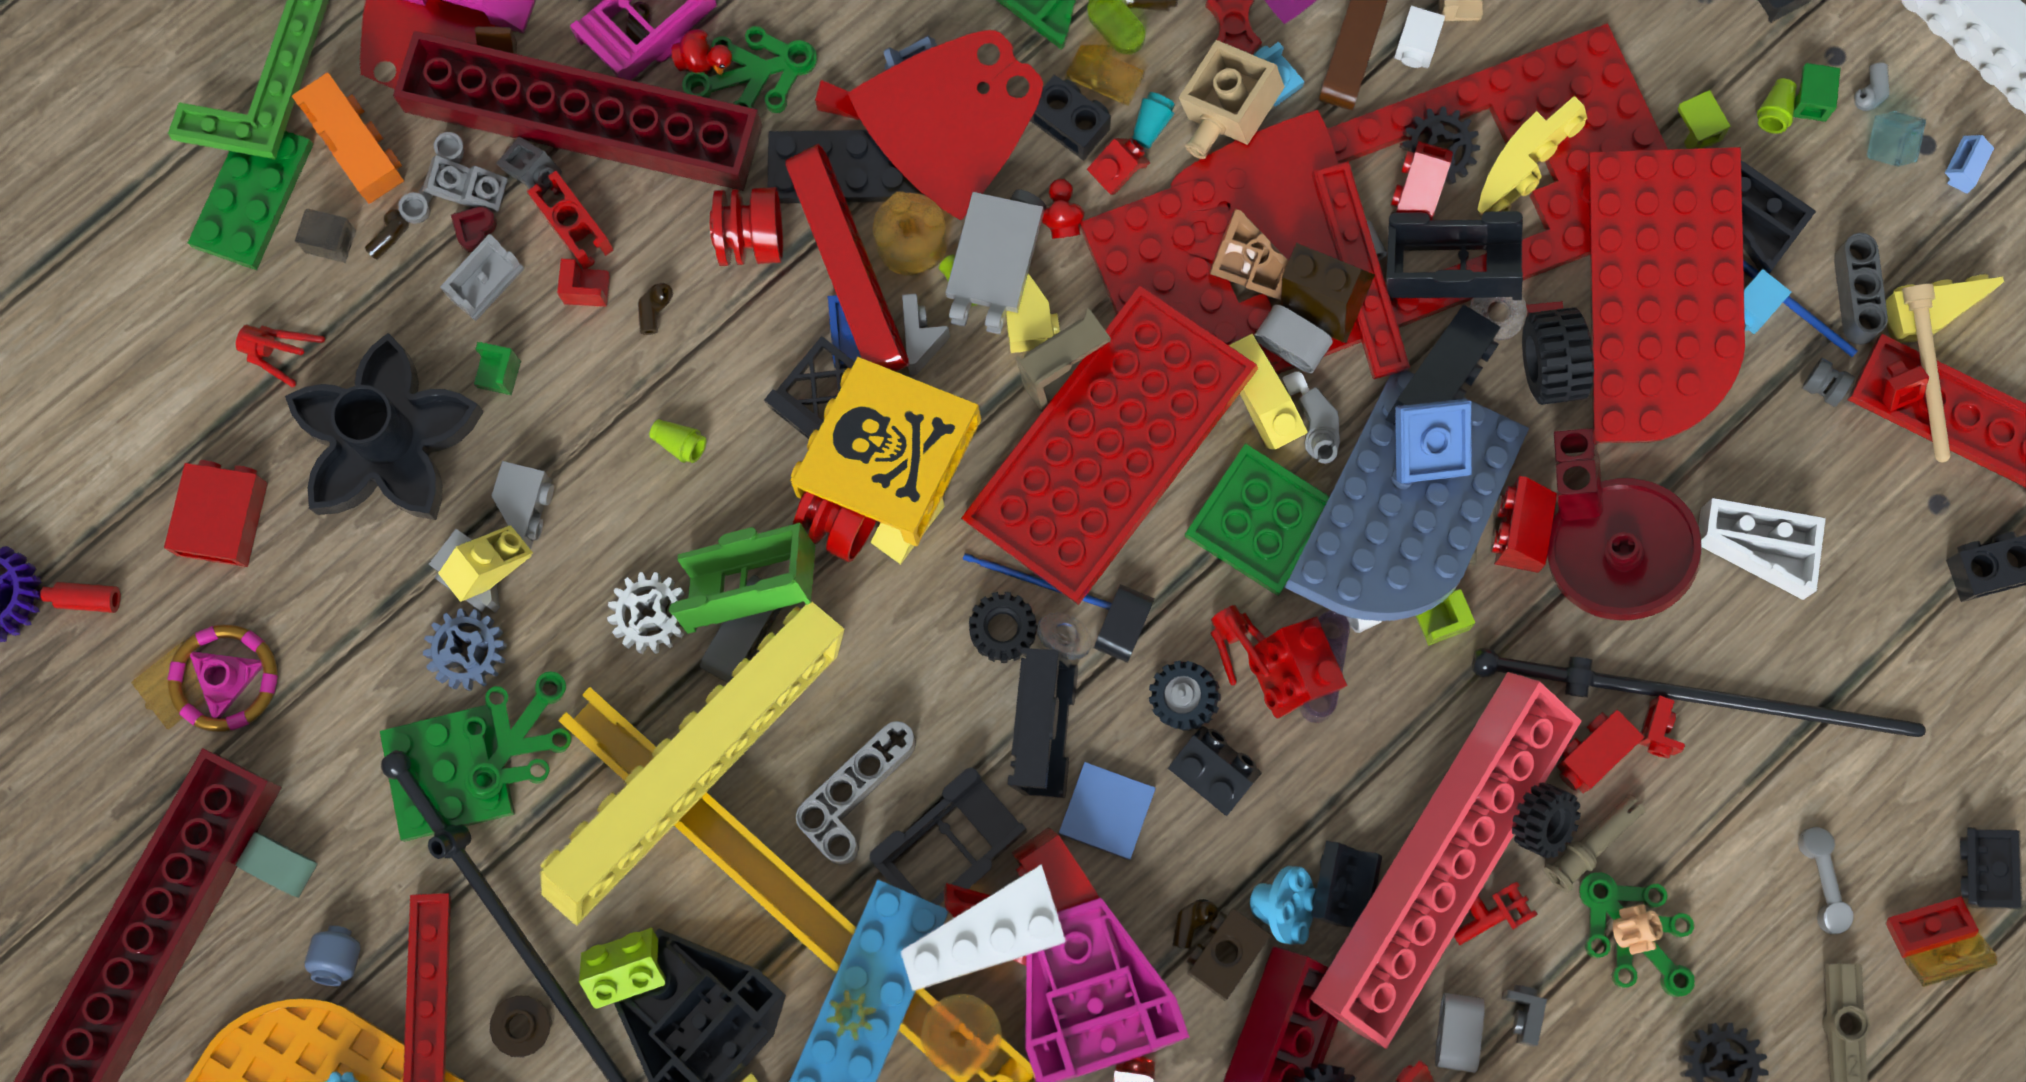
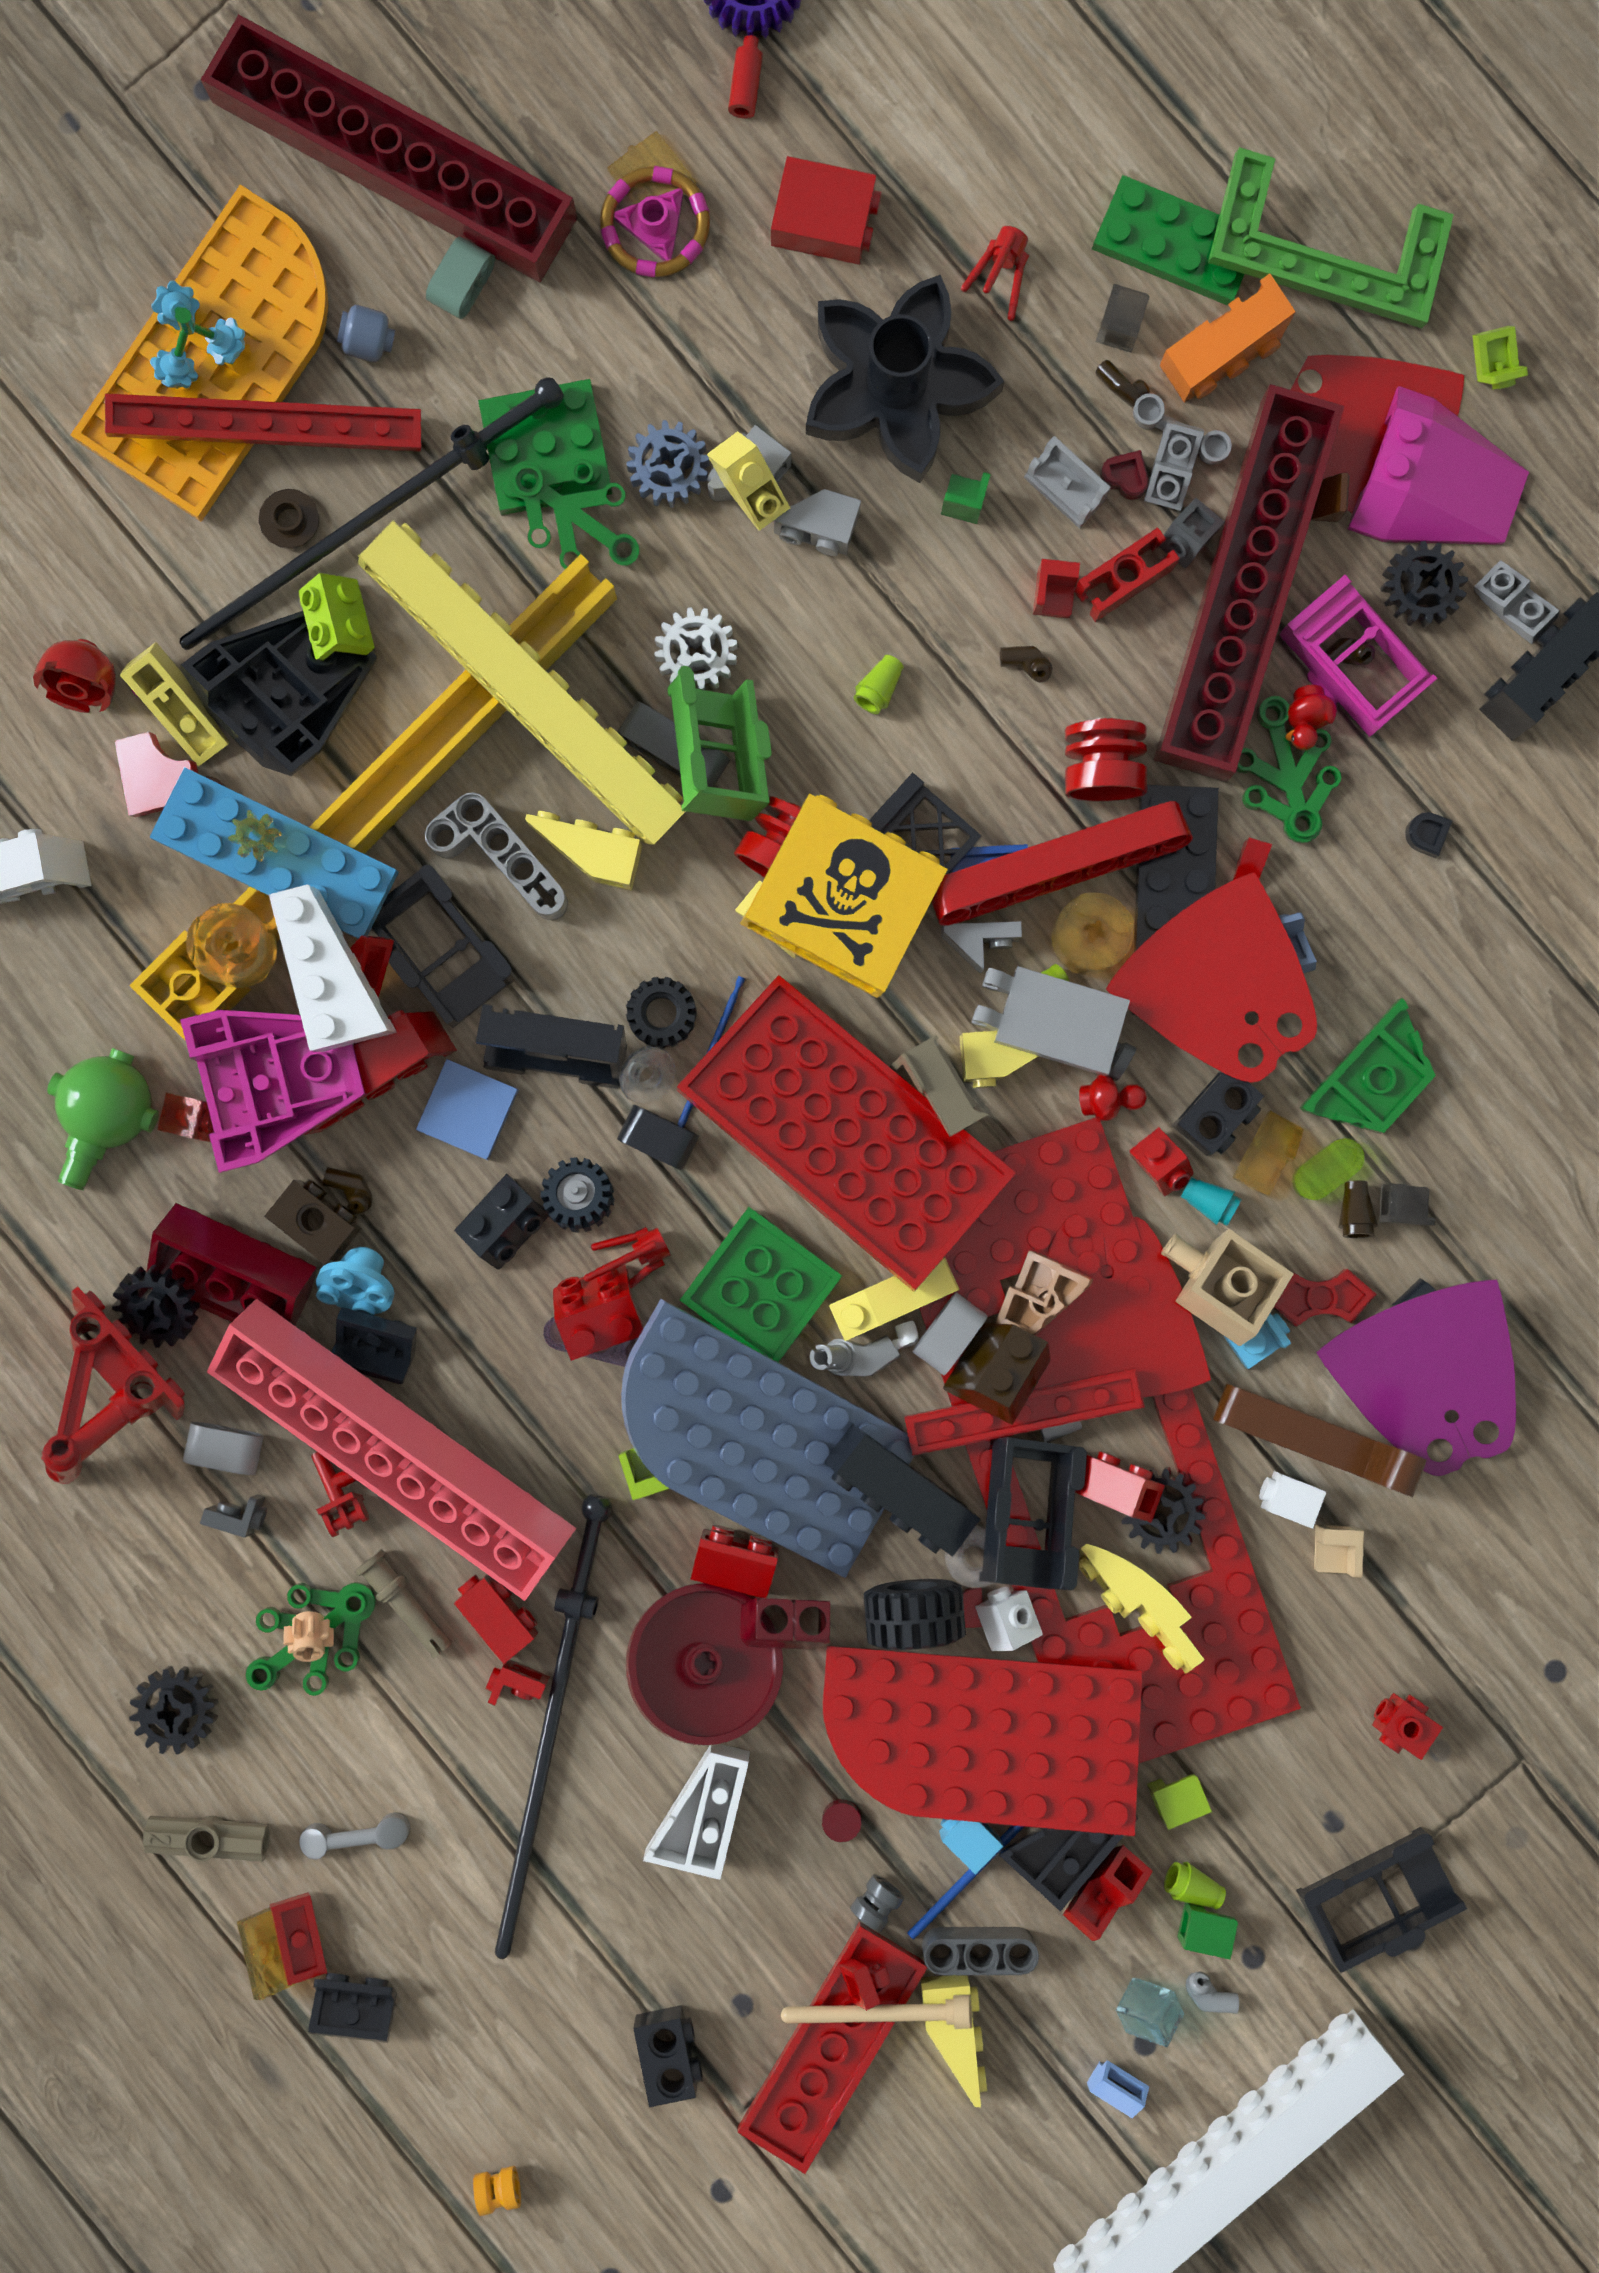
camera: 85 degrees right, 10 degrees up
medium blue tile [1395,399,1472,483] -> none
black tyre [1512,782,1581,859] -> none
none -> light yellow slope [525,811,642,891]
none -> dark red tile [822,1799,861,1842]
none -> white brick [975,1587,1043,1651]
none -> red brick [1063,1845,1153,1941]

